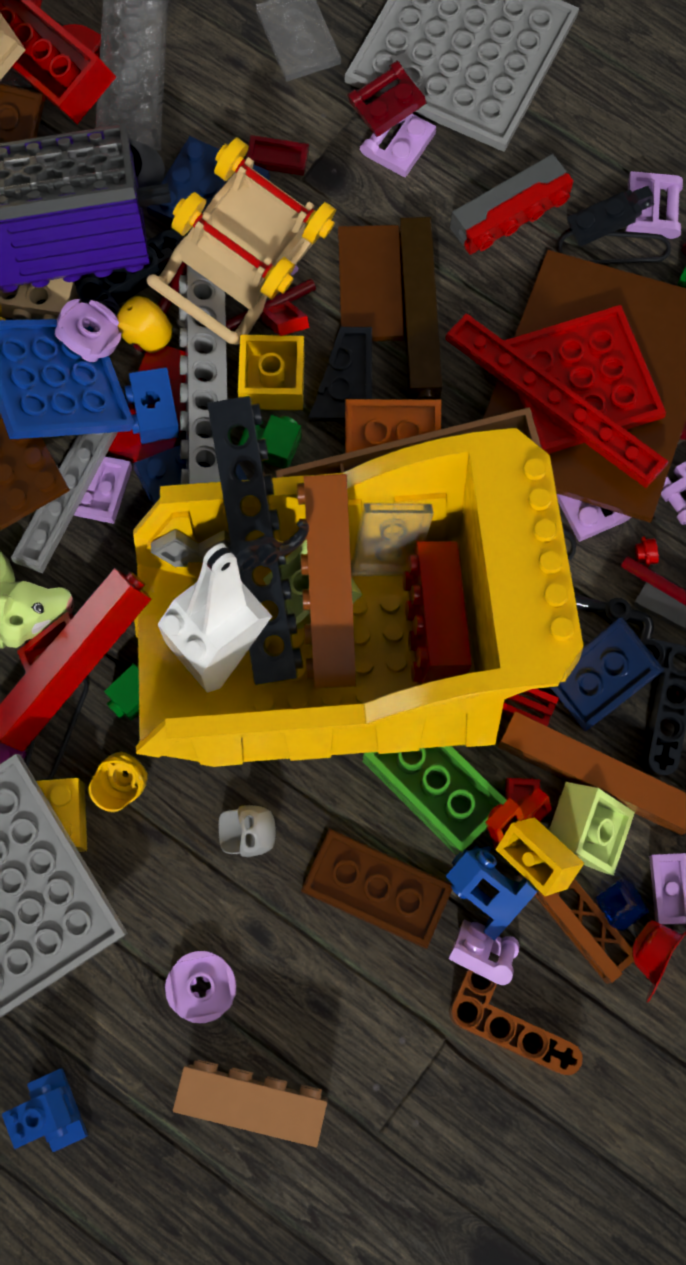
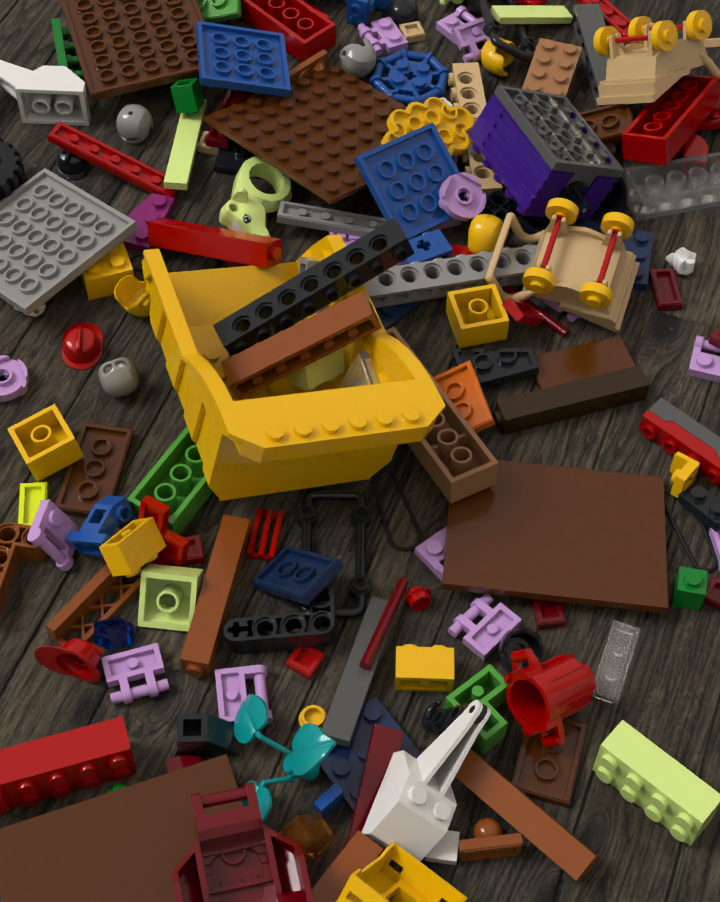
camera: 75 degrees right, 20 degrees down
white slope [158,520,309,693] -> none
green brick [237,415,302,469] -> none
red tile [446,313,668,489] -> none
red plate [504,305,666,454] -> none
none -> yellow brick [7,404,84,482]
none -> neon yellow tile [18,482,49,526]
none -> red piece [62,322,103,370]
none -> white arm [665,247,697,276]
none -> yellow bracket [670,452,700,498]

